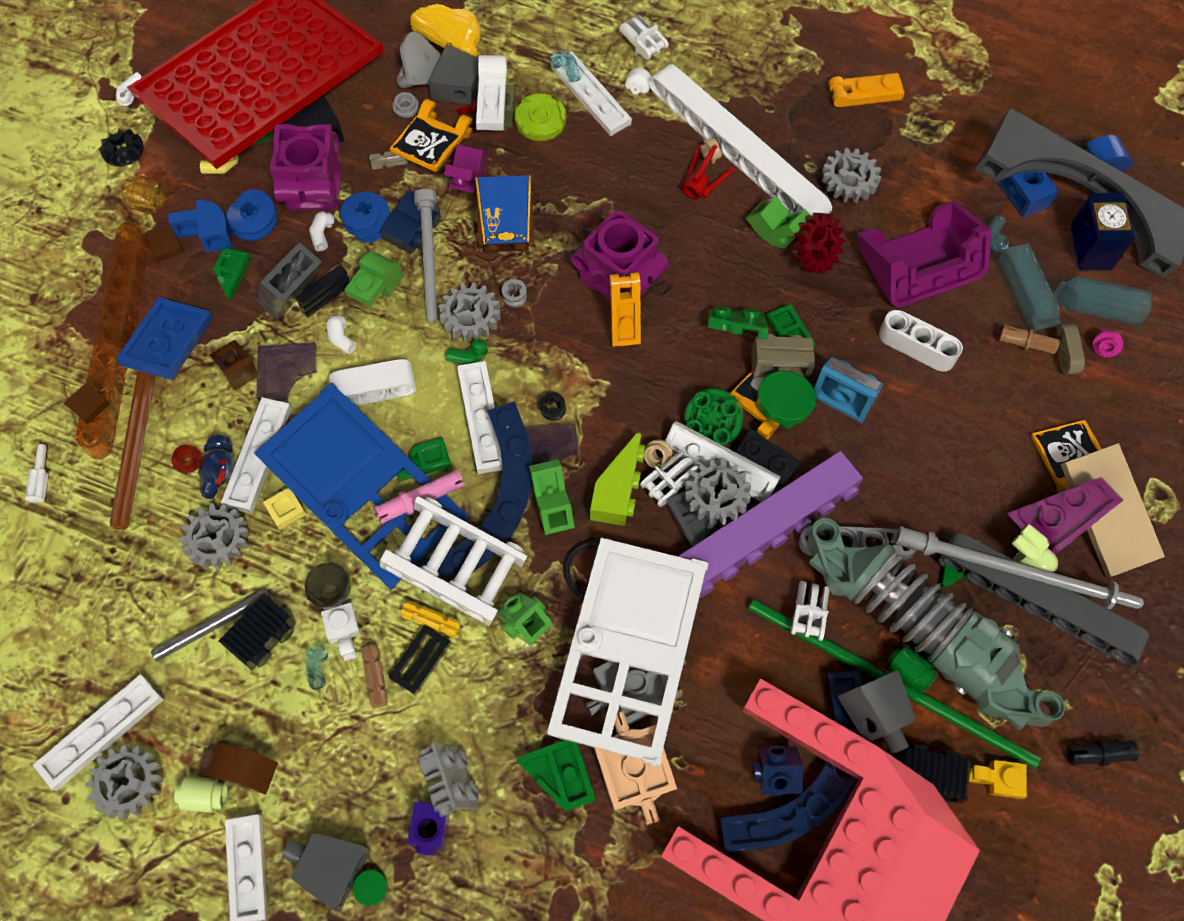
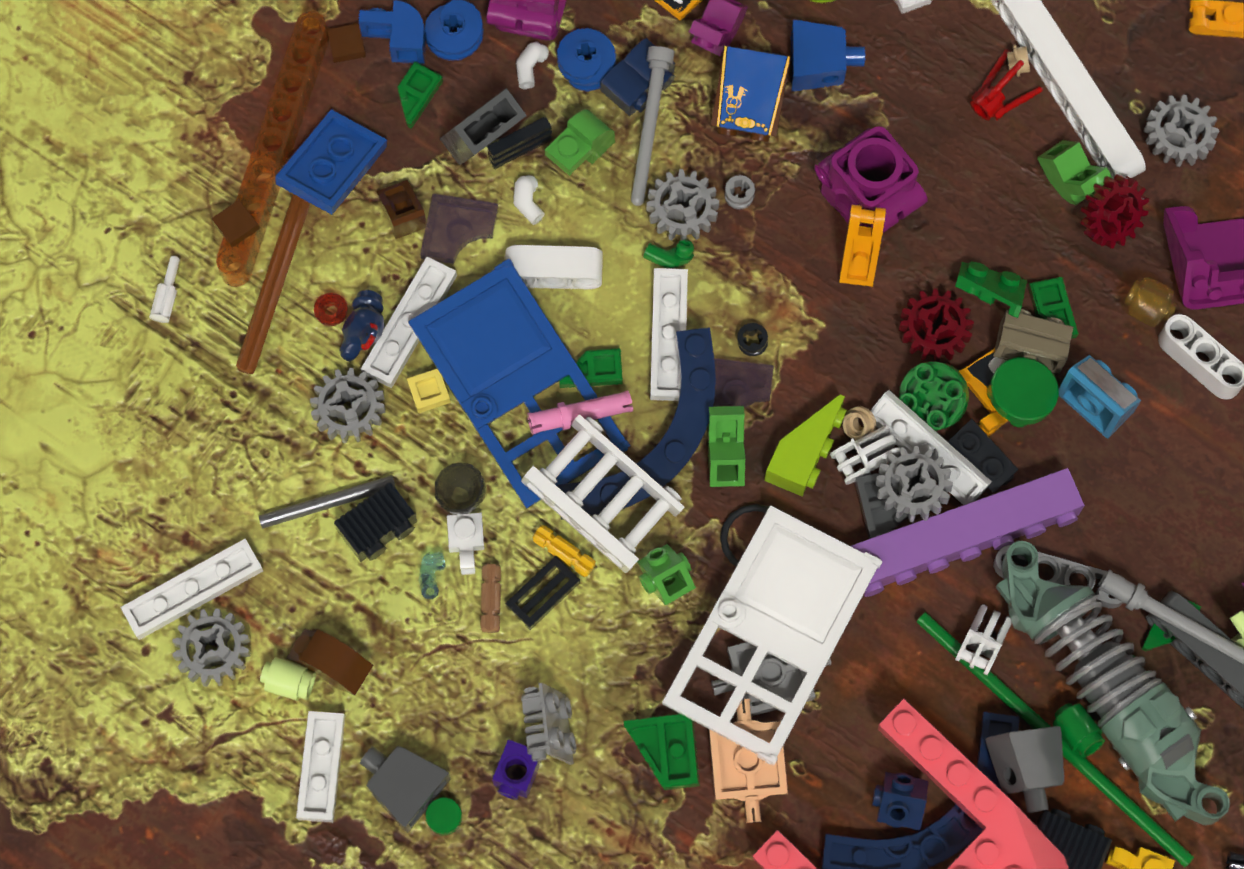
camera: 15 degrees right, 5 degrees up
none -> blue torso [791,20,865,91]
none -> dark red gear [898,288,974,362]
none -> clear yellow head [1124,277,1178,327]

